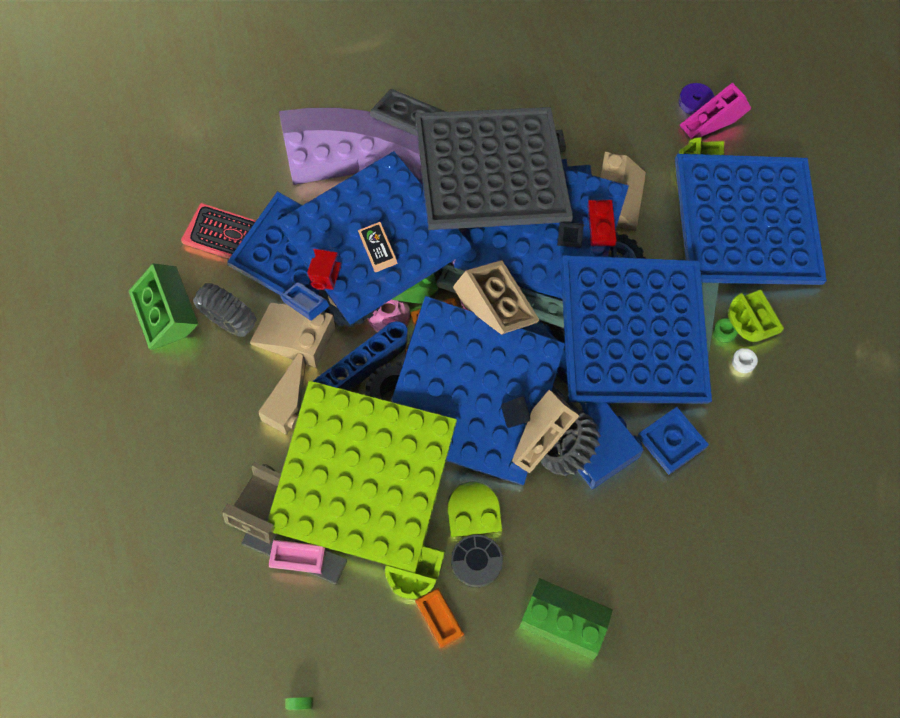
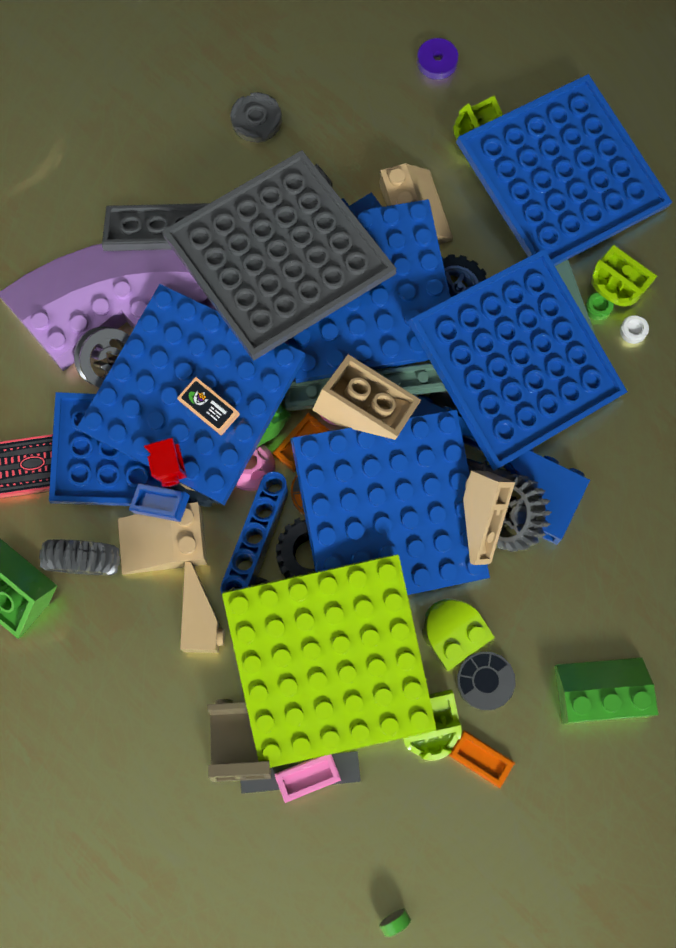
camera: 25 degrees left, 10 degrees up
black slope [501,397,531,428] -> none
black slope [557,222,584,248] -> none
red plate [587,200,616,246] -> none
blue plate [637,407,709,475] -> none
dark pink slope [679,82,751,139] -> none
none -> dark grey wheel [74,326,130,388]
none -> dark grey tile [230,92,282,143]

